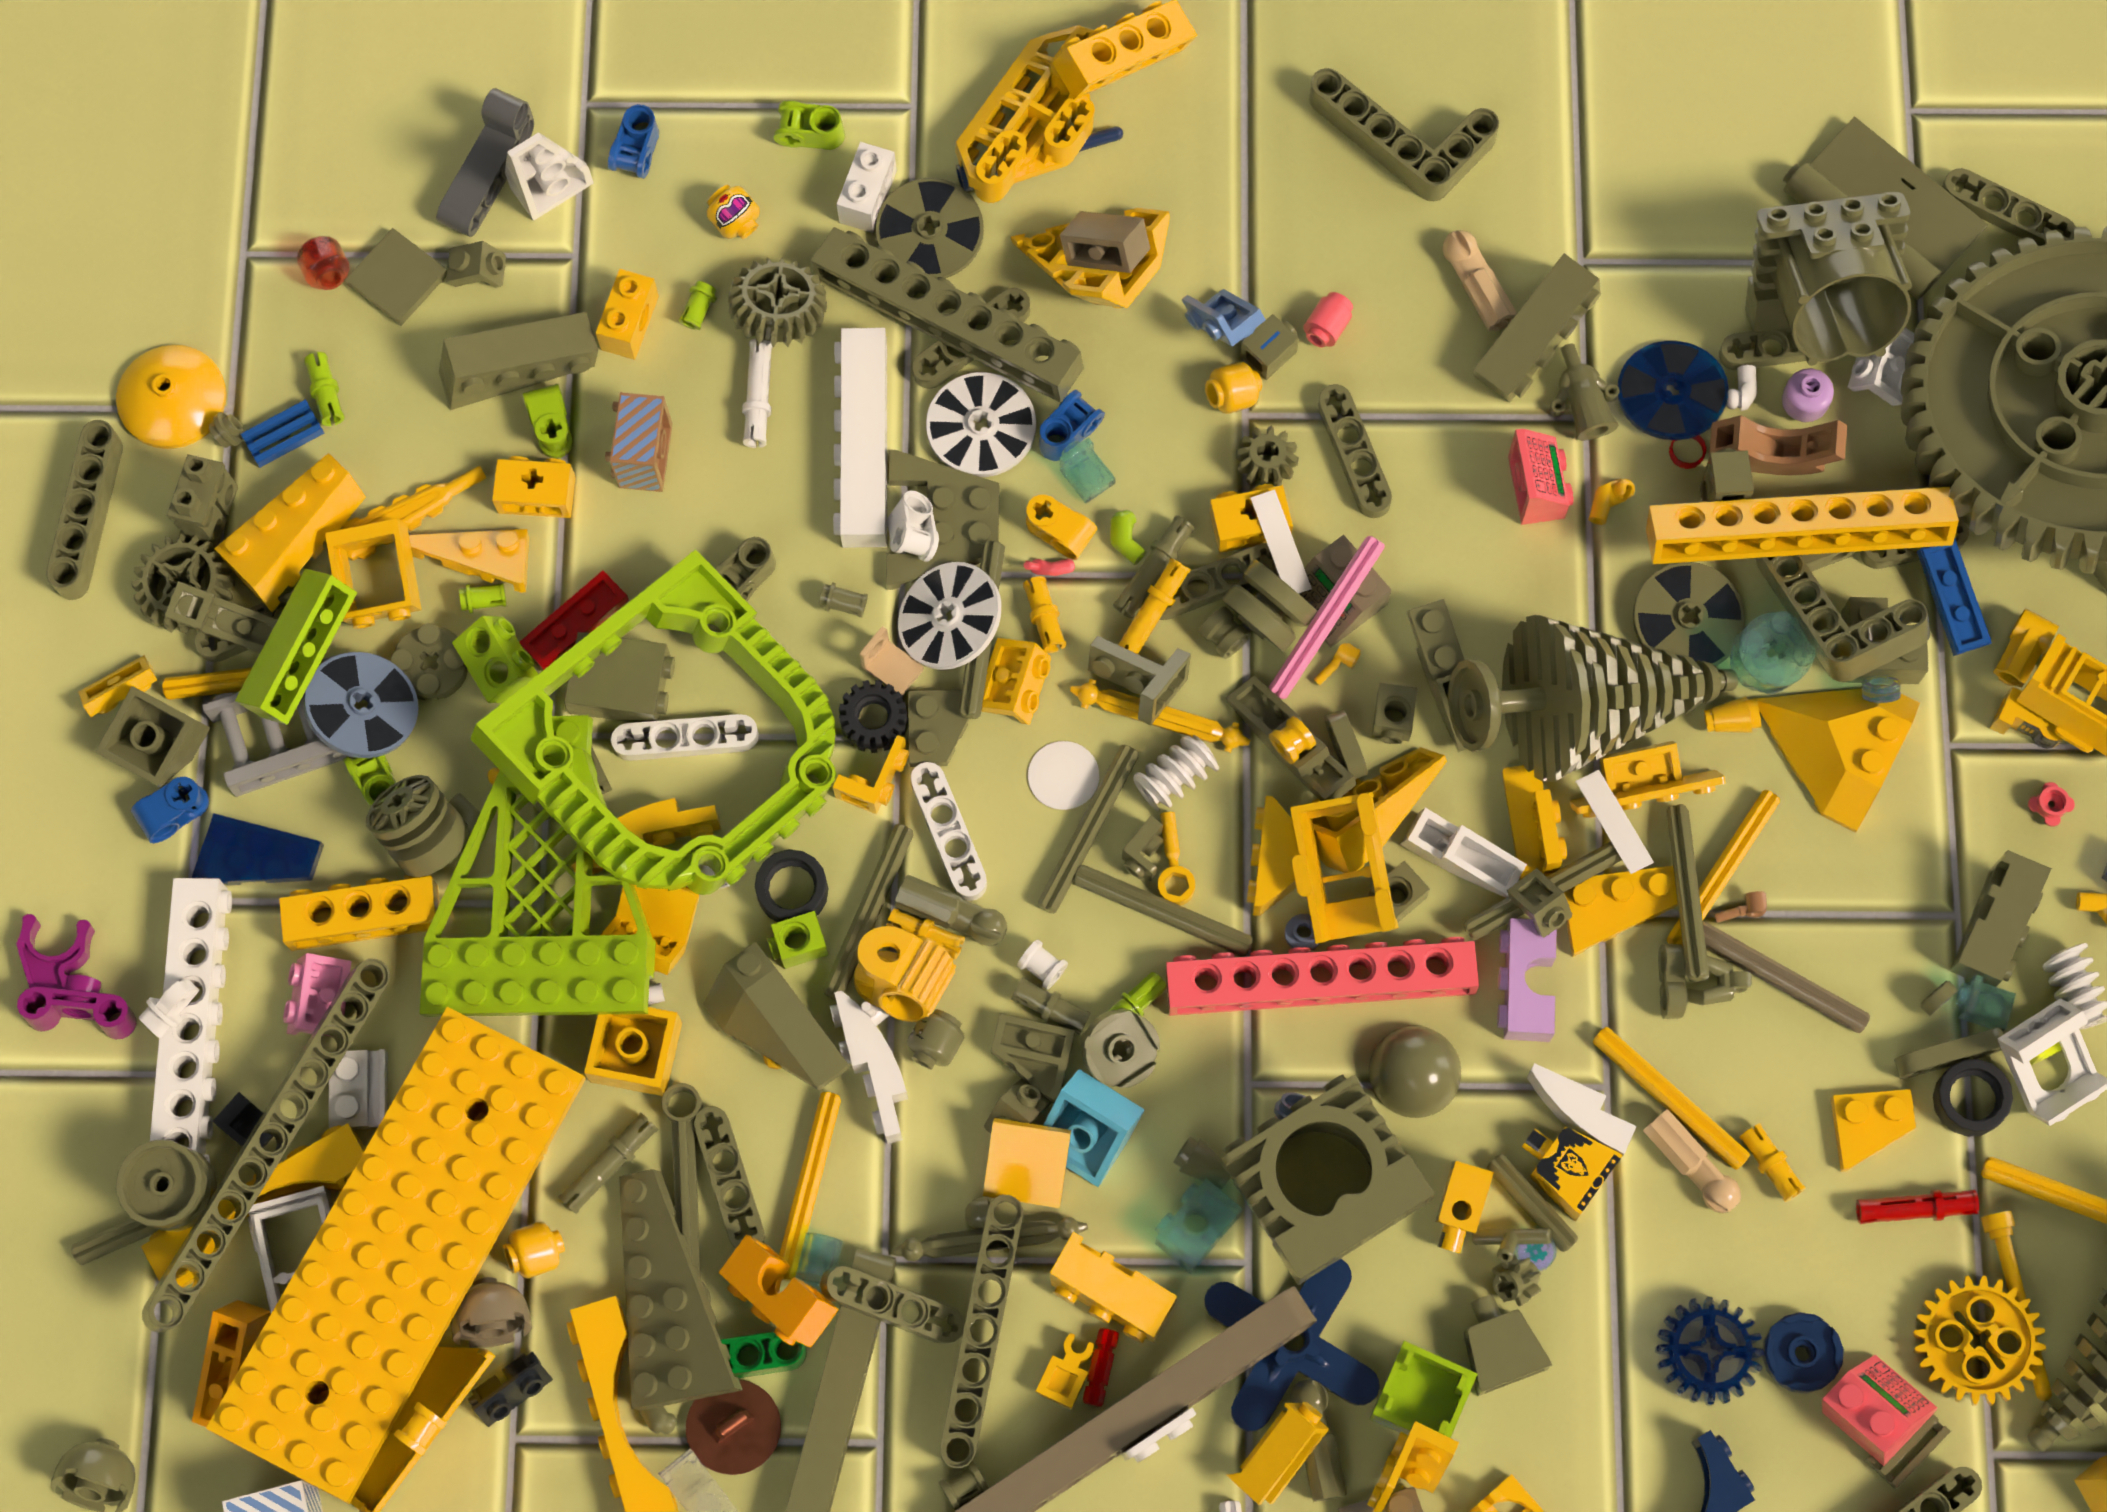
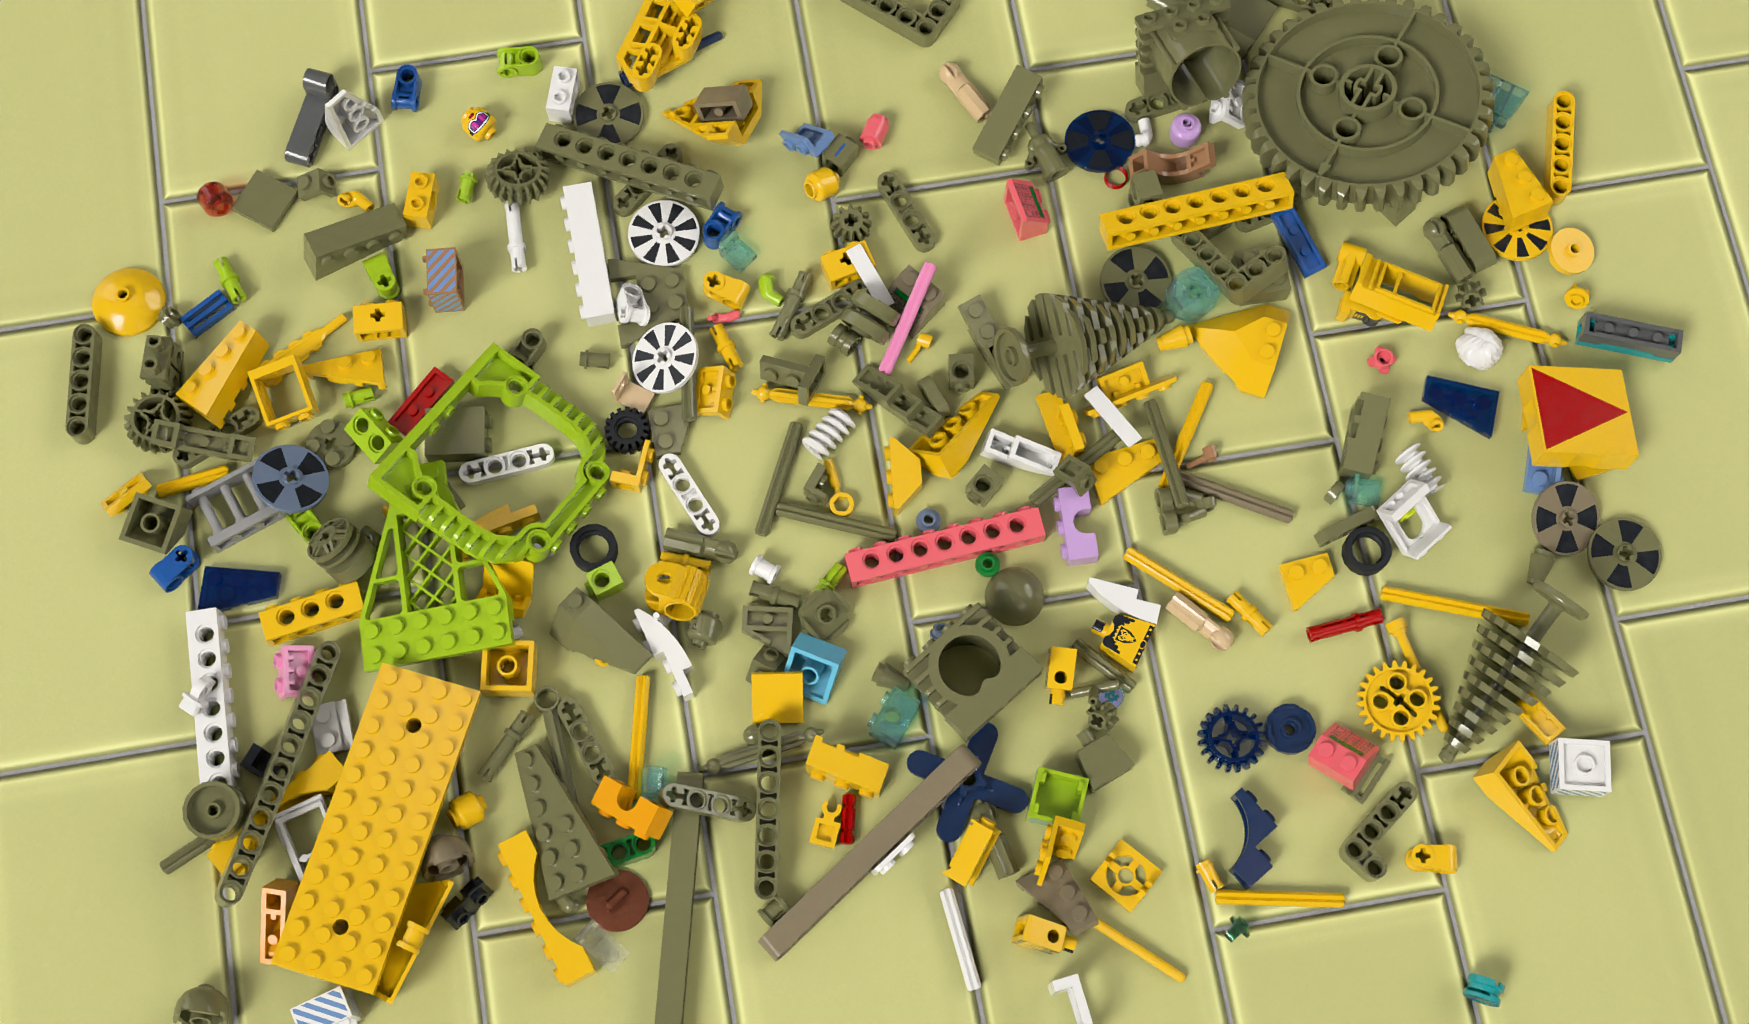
camera: 15 degrees left, 0 degrees up
magenta piece [16,914,136,1040] -> none
lime brick [235,569,358,725] -> none
olive axle [823,824,913,1000] -> none
white sticker [1028,741,1099,810] -> none
yellow pin [1118,558,1191,654] -> none
yellow wheel [1269,716,1316,764] -> none
yellow piece [1290,792,1399,944] -> none
yellow arm [1588,478,1635,525] -> none
clear light blue tile [1862,676,1901,703] -> none
none -> yellow arm [337,191,375,212]
none -> green plate [975,552,1000,577]

